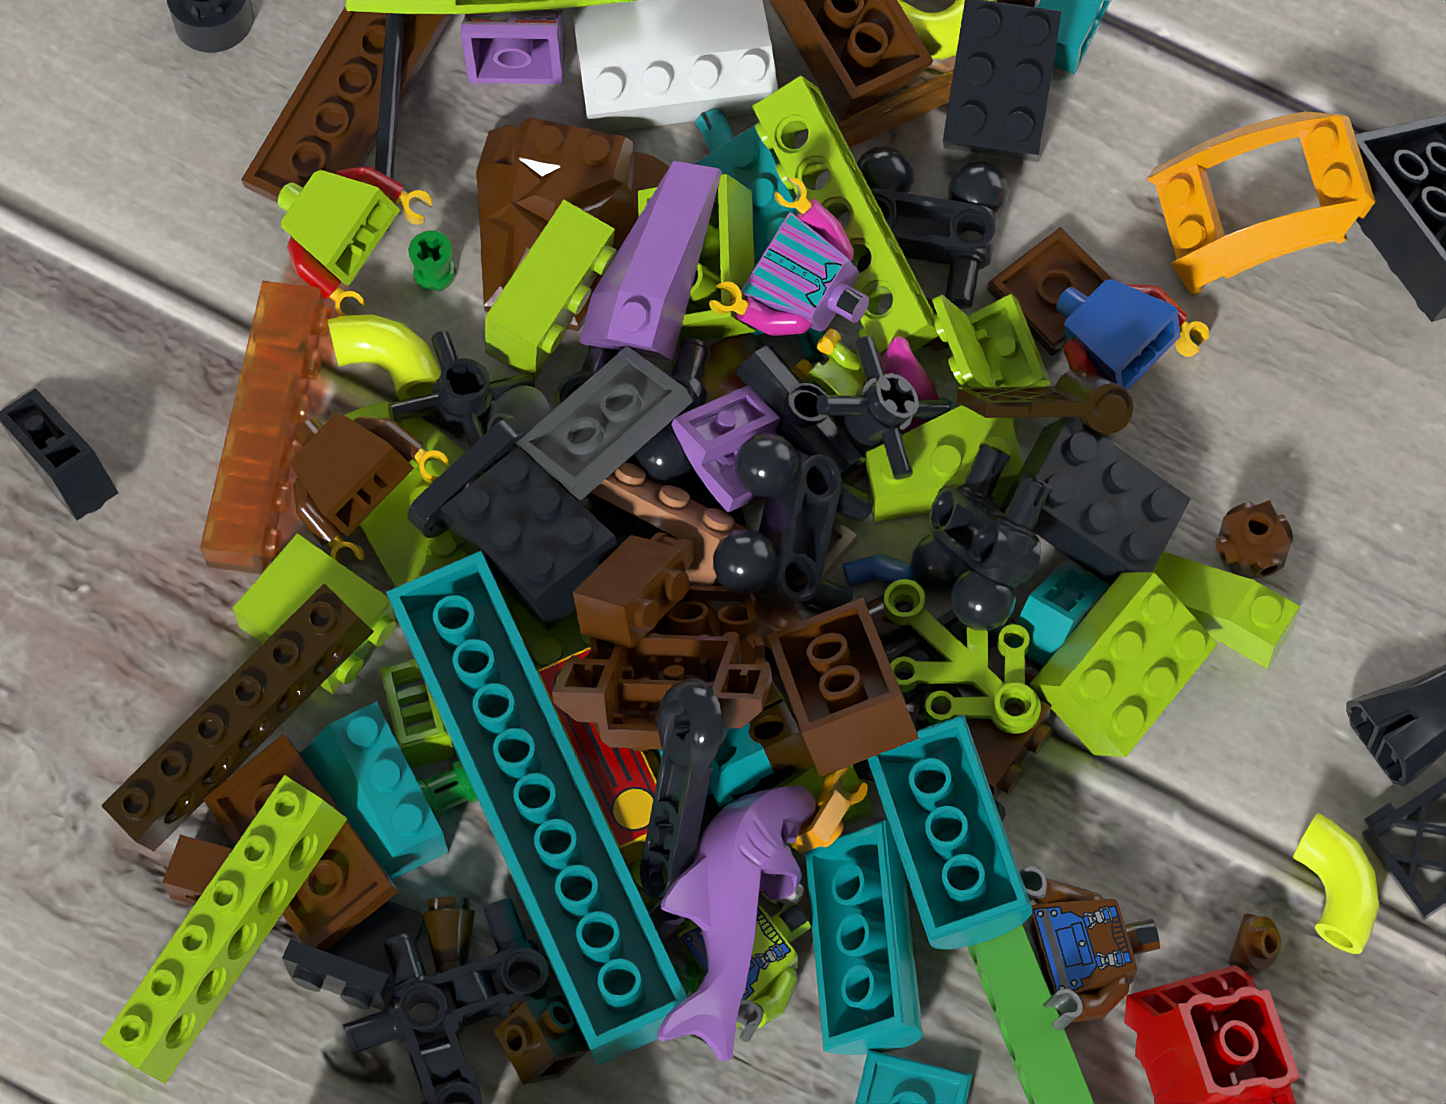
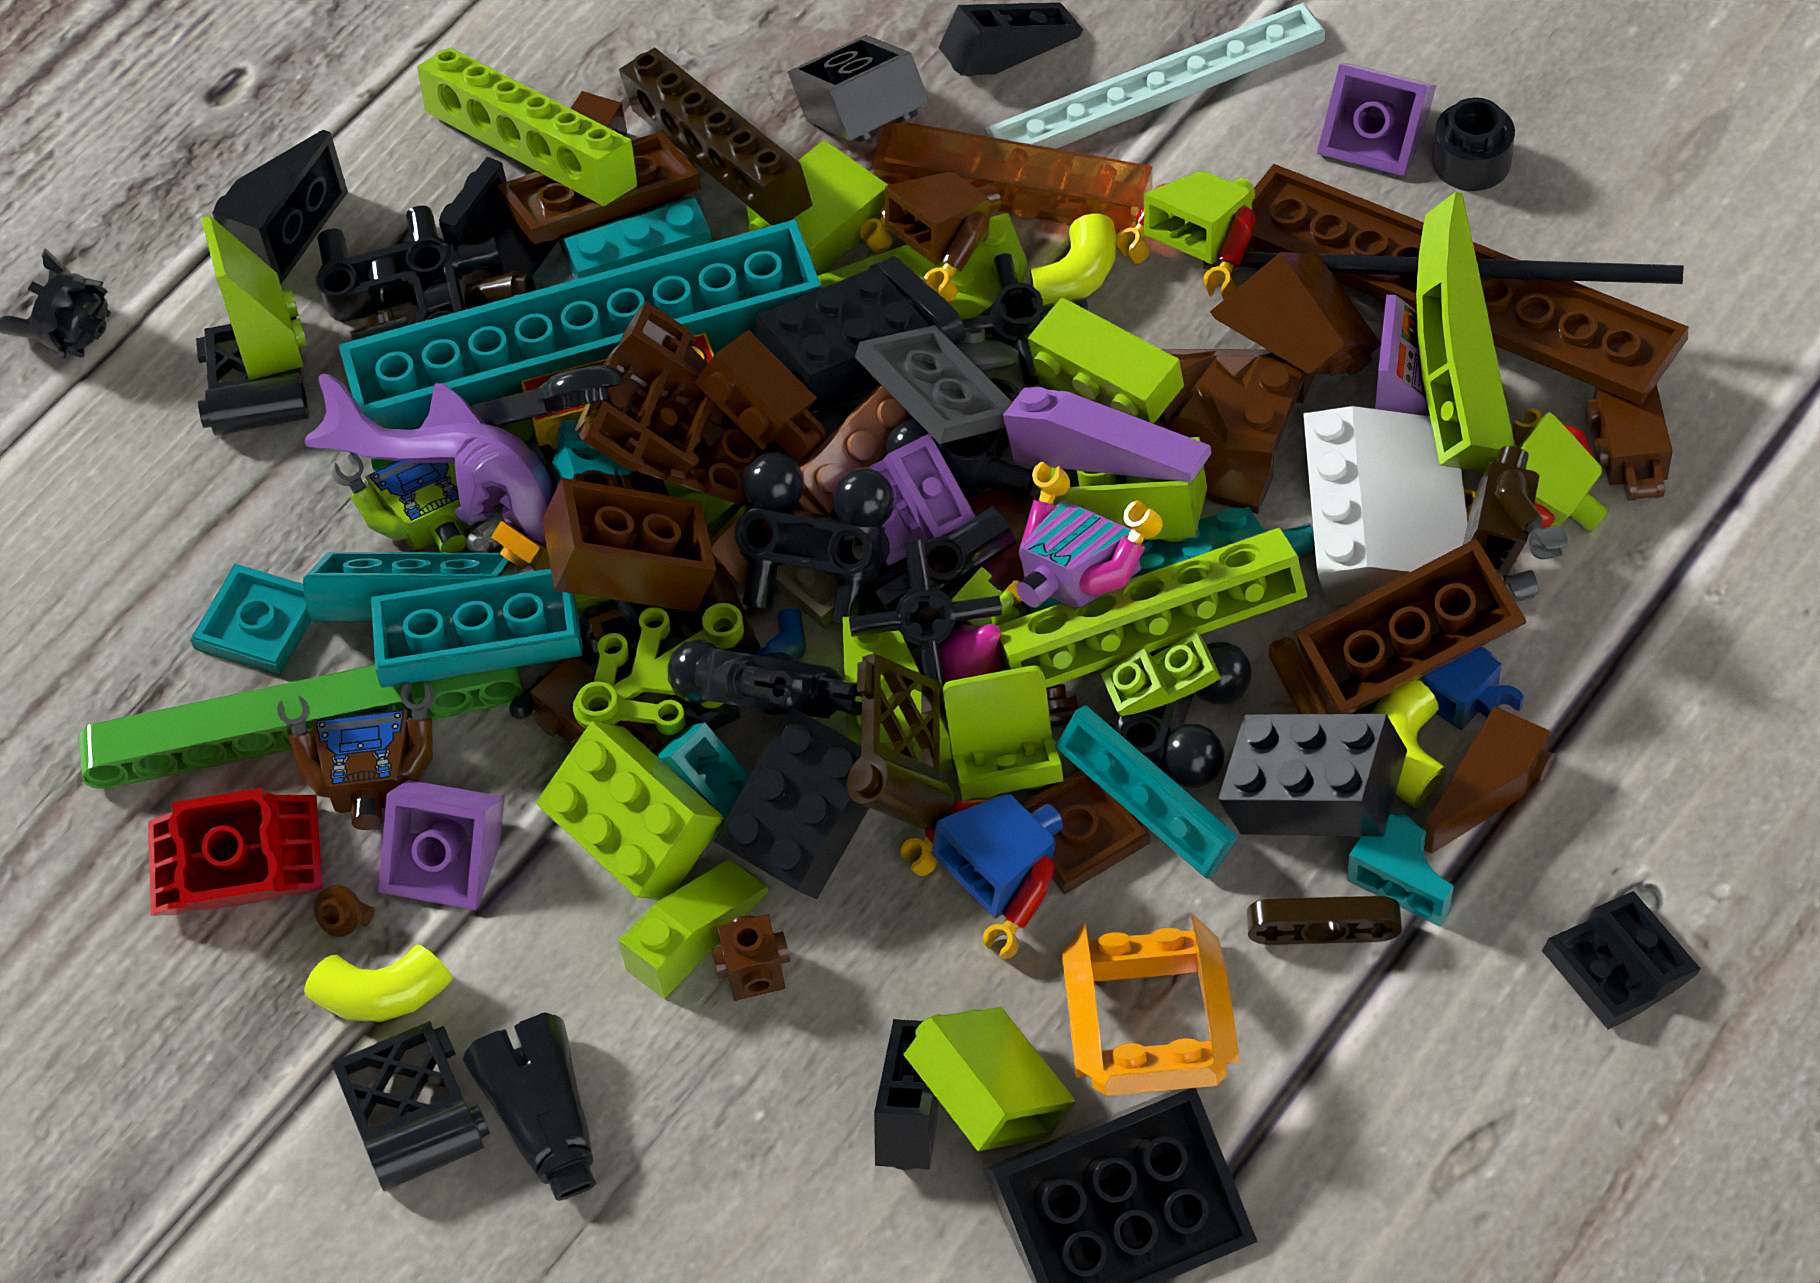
camera: 100 degrees right, 10 degrees down
green bush [408,230,456,291] -> none
none -> medium lavender slope [378,780,505,910]
none -> black brick [787,35,930,142]
none -> black slope [874,1019,939,1170]
none -> lime brick [904,1007,1076,1152]
none -> light aqua tile [985,3,1325,169]
none -> teal tile [1055,705,1238,879]
none -> lime slope [1101,631,1221,716]
none -> reddish brown slope [1210,252,1381,376]
none -> dark brown beam [1247,896,1402,945]
none -> medium lavender slope [1316,63,1437,176]

